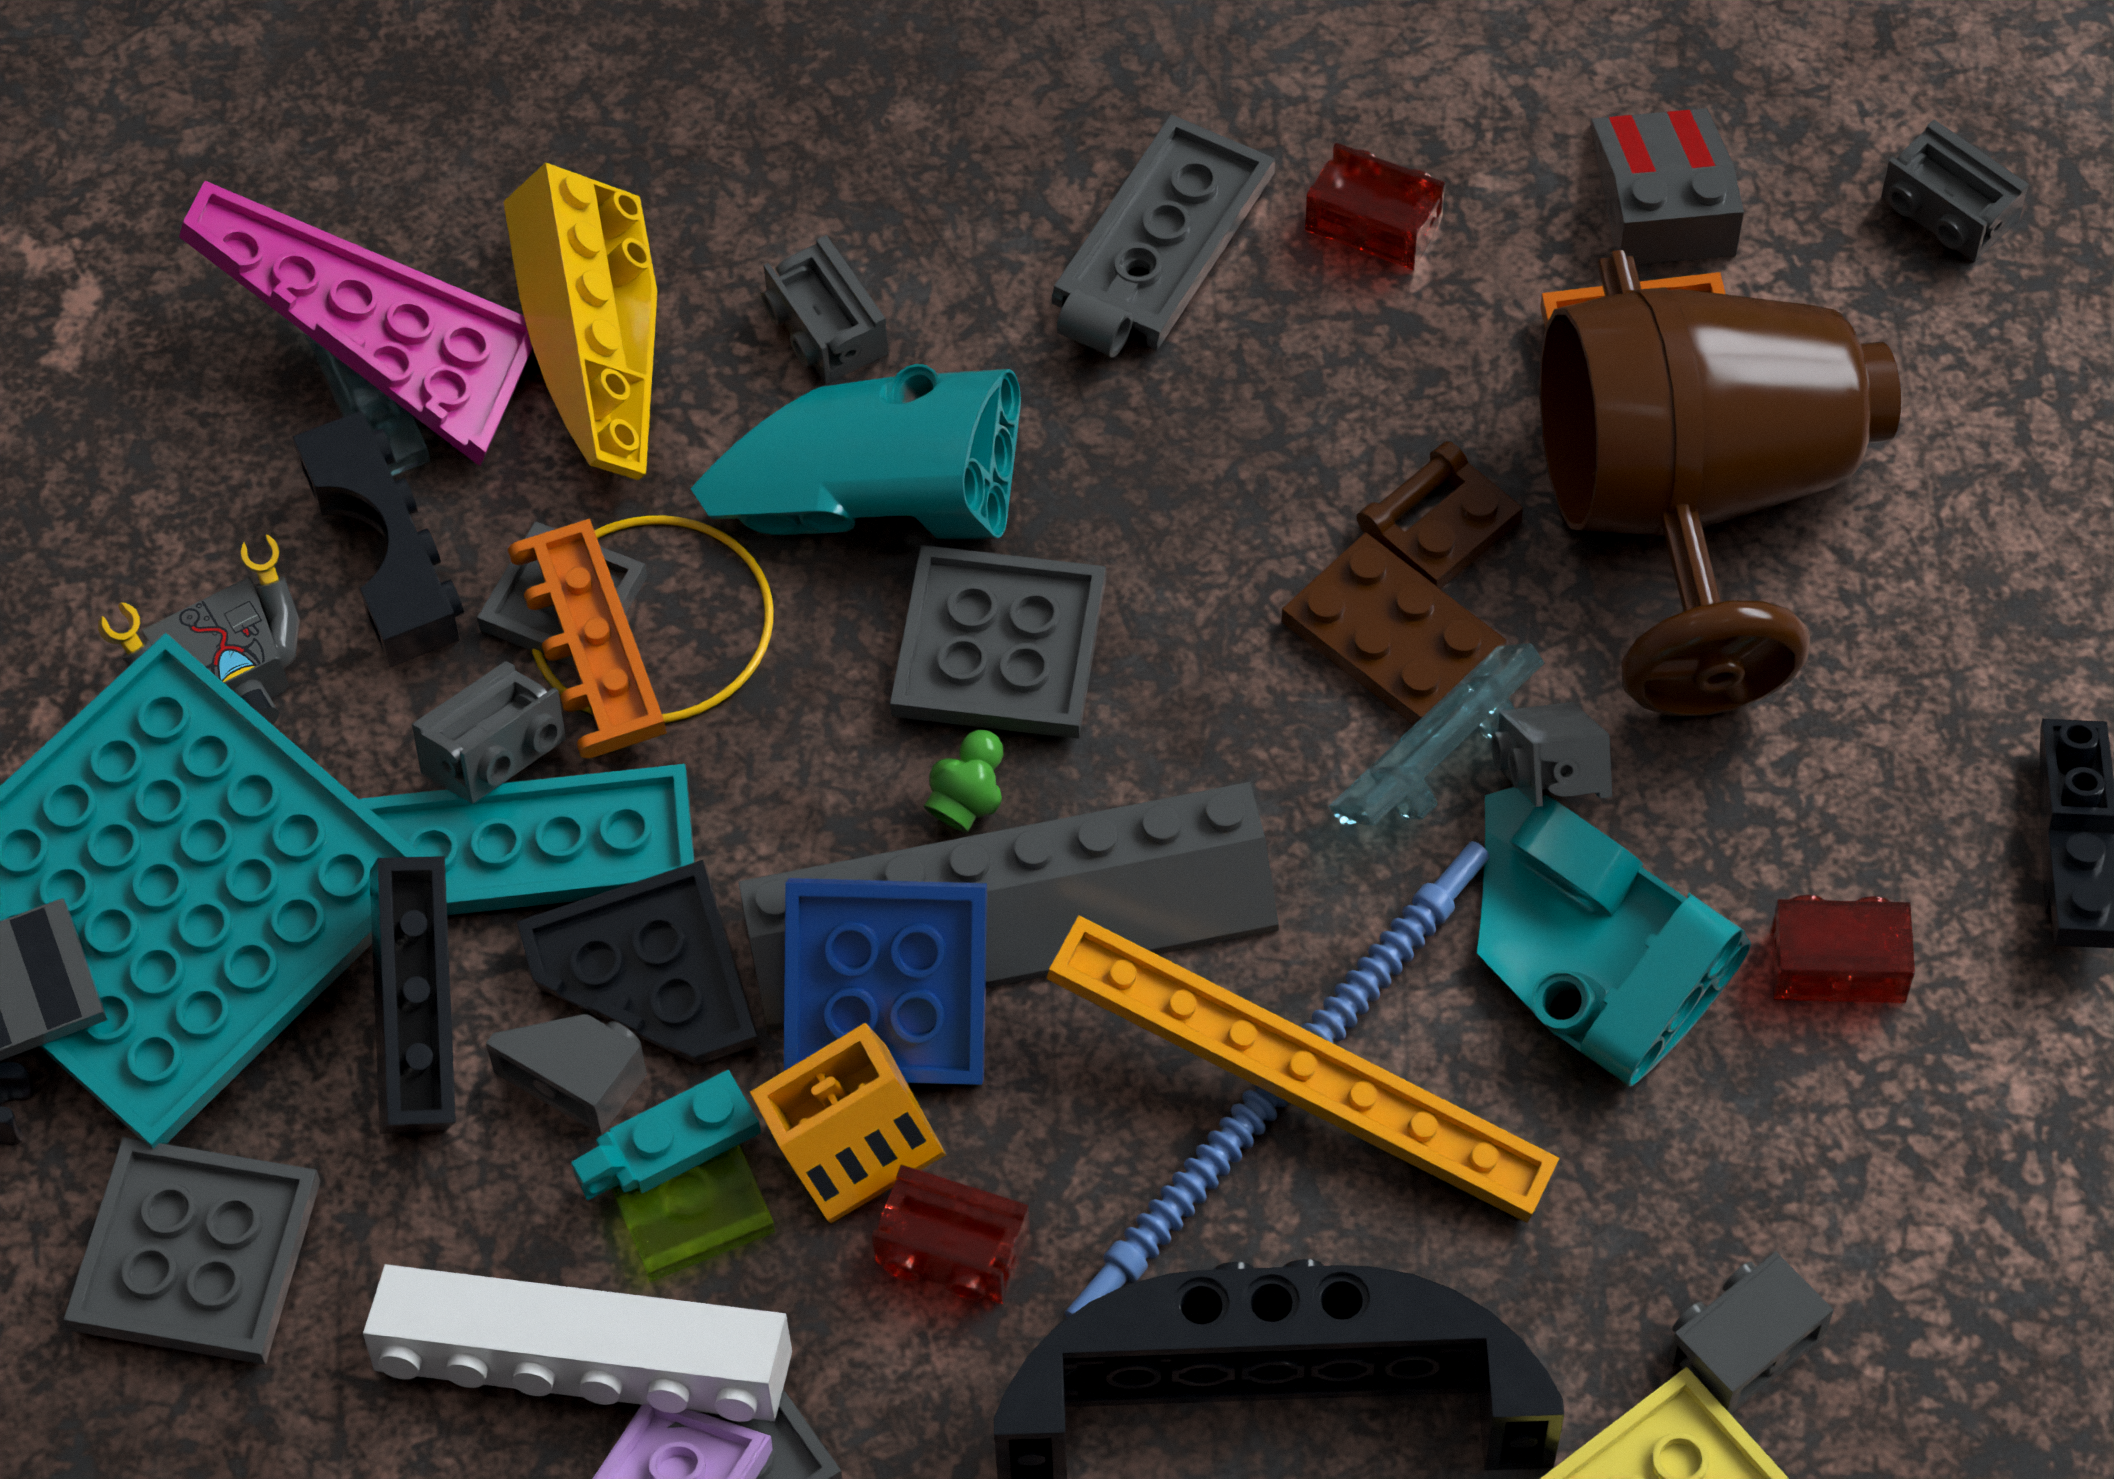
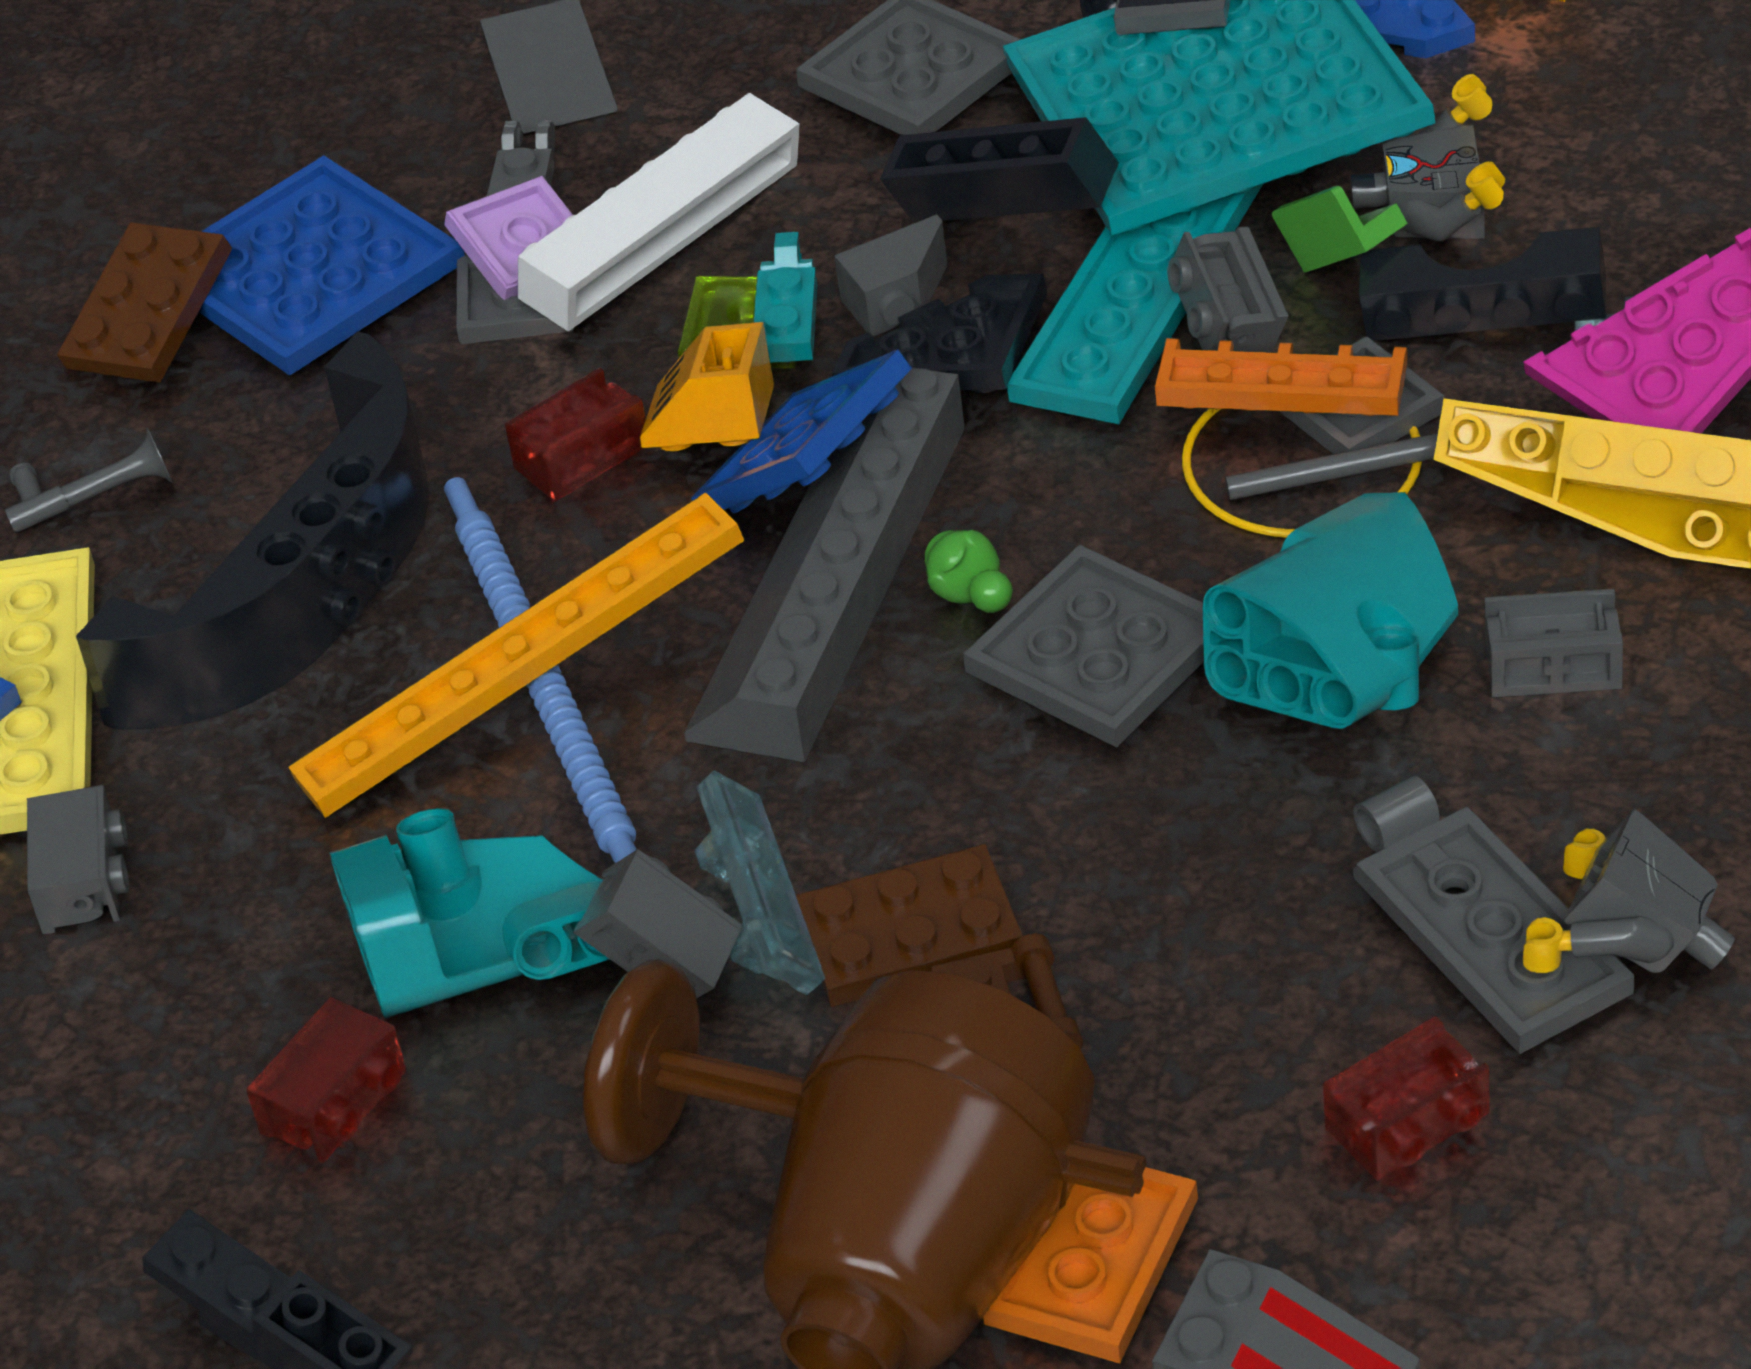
camera: 125 degrees right, 15 degrees down
none -> dark grey bar [1225,433,1438,500]
none -> bright green panel [1272,185,1408,273]
none -> dark grey torso [1523,808,1735,973]

